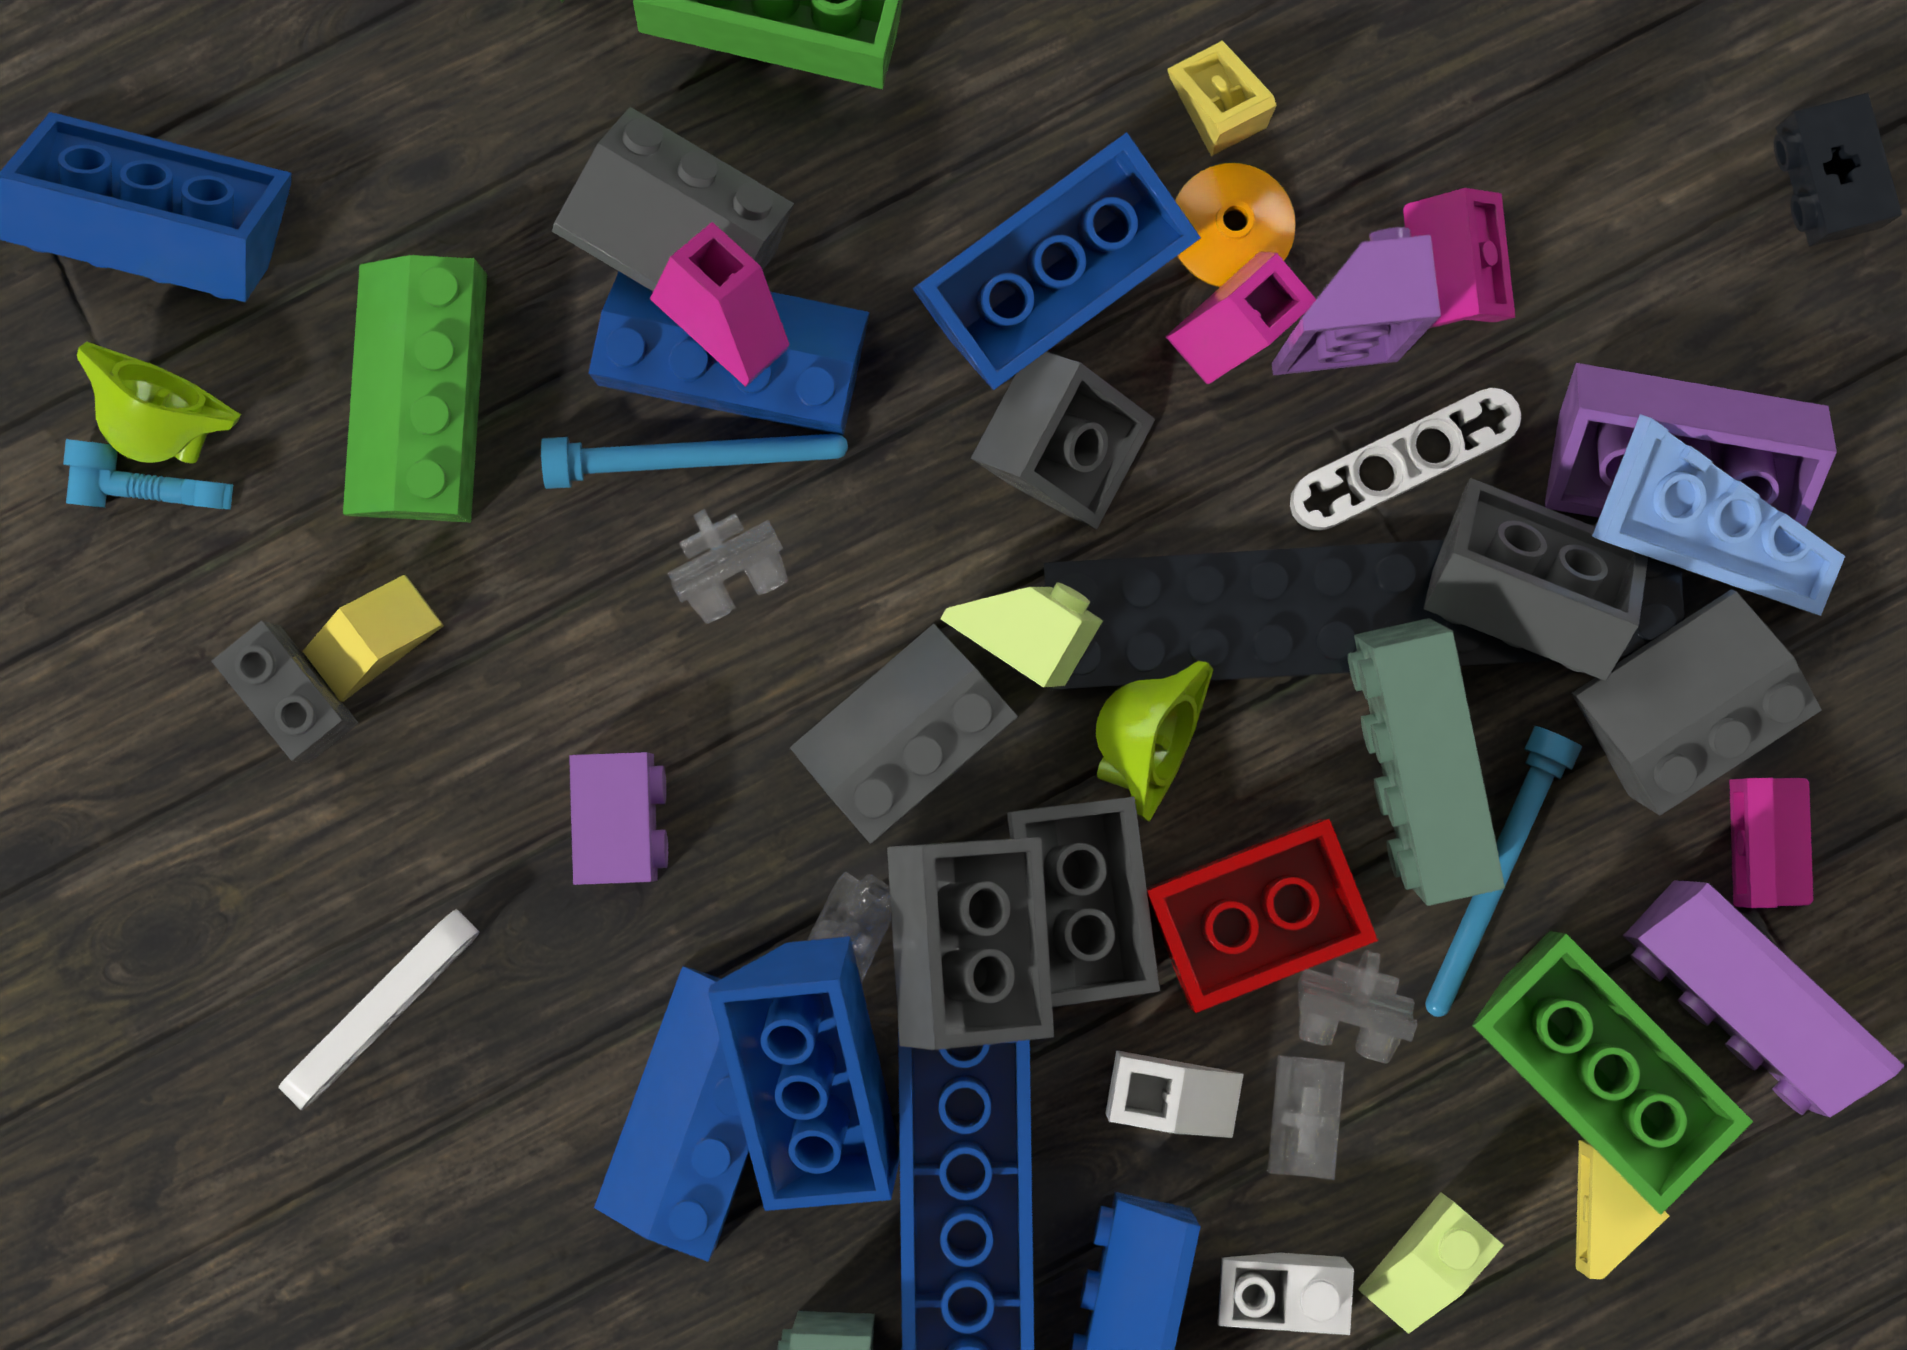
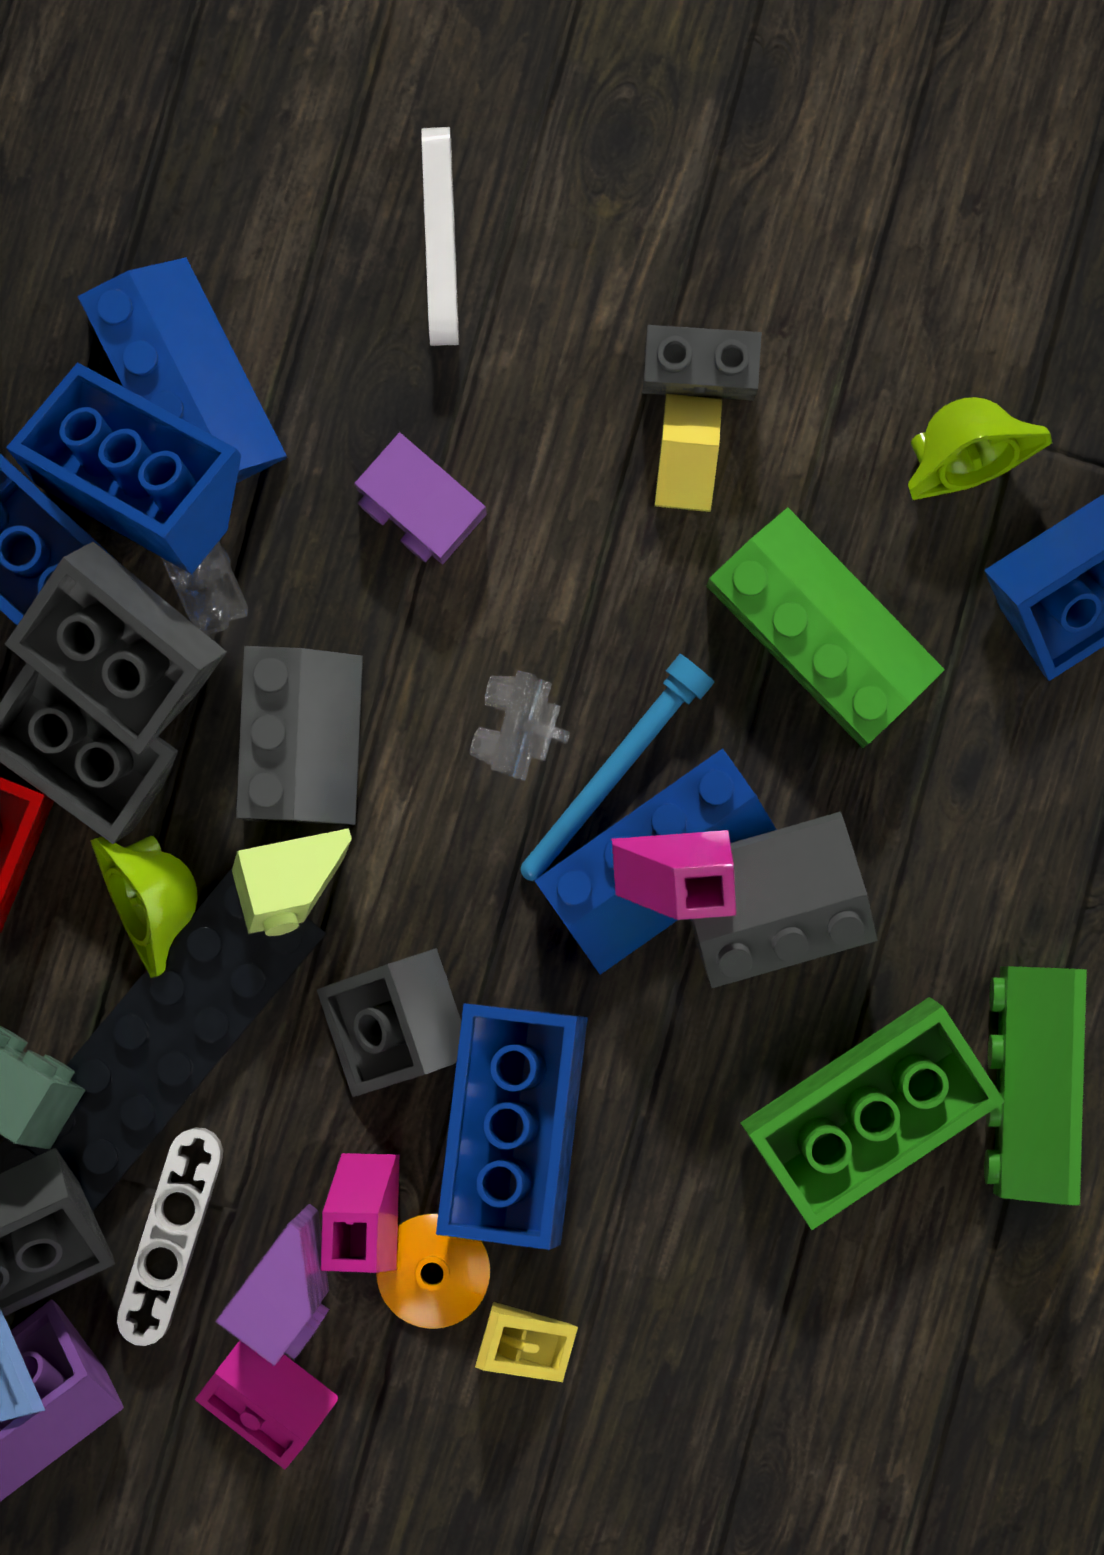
camera: 135 degrees right, 0 degrees up
dark azure brick [63,439,233,510] -> none

